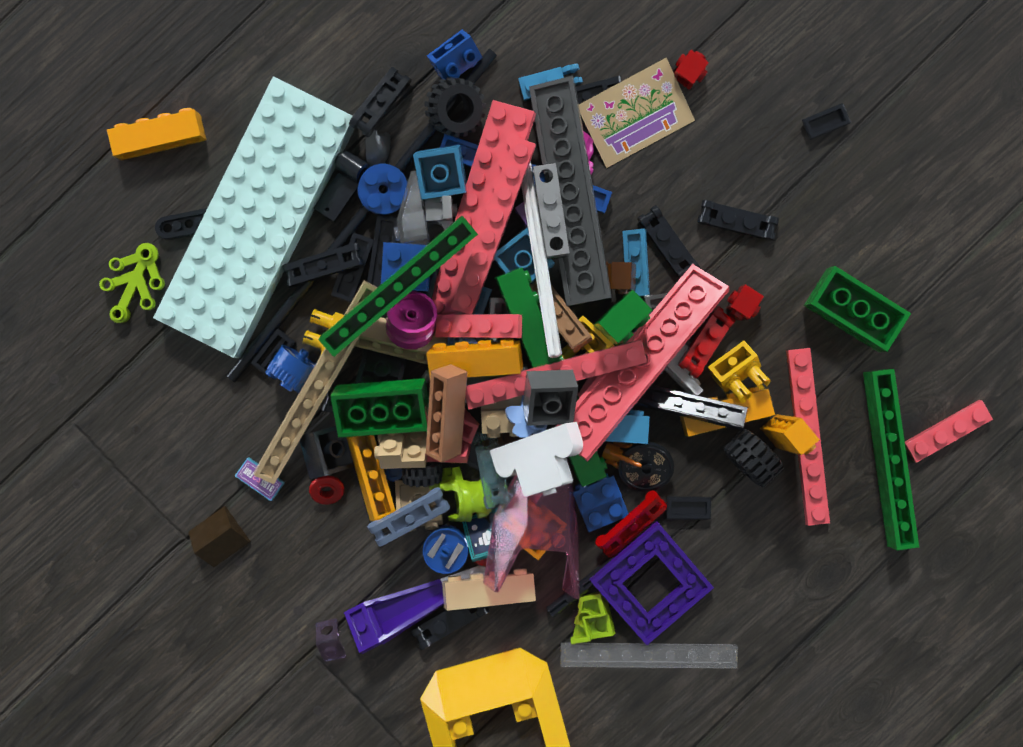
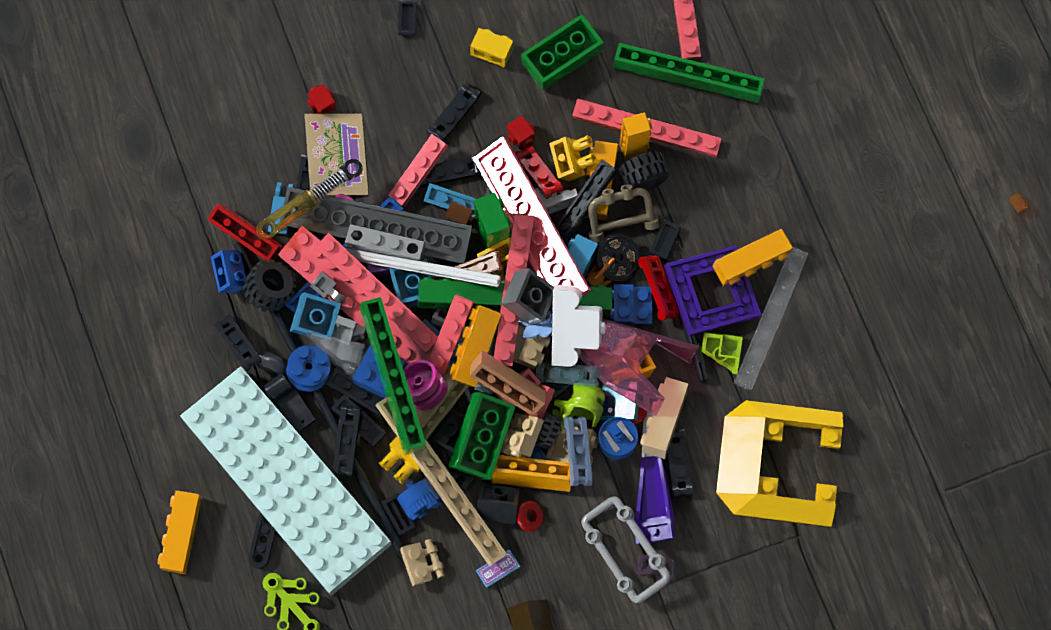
camera: 70 degrees left, 15 degrees down
none -> red brick [207,204,284,262]
none -> piece [256,159,363,239]
none -> flat silver plate [310,271,345,303]
none -> coral plate [388,134,448,207]
none -> tan plate [400,539,445,586]
none -> yellow brick [470,28,513,68]
none -> light grey bar [582,496,670,603]
none -> dark tan bar [588,185,660,243]
none -> light orange brick [712,229,793,286]

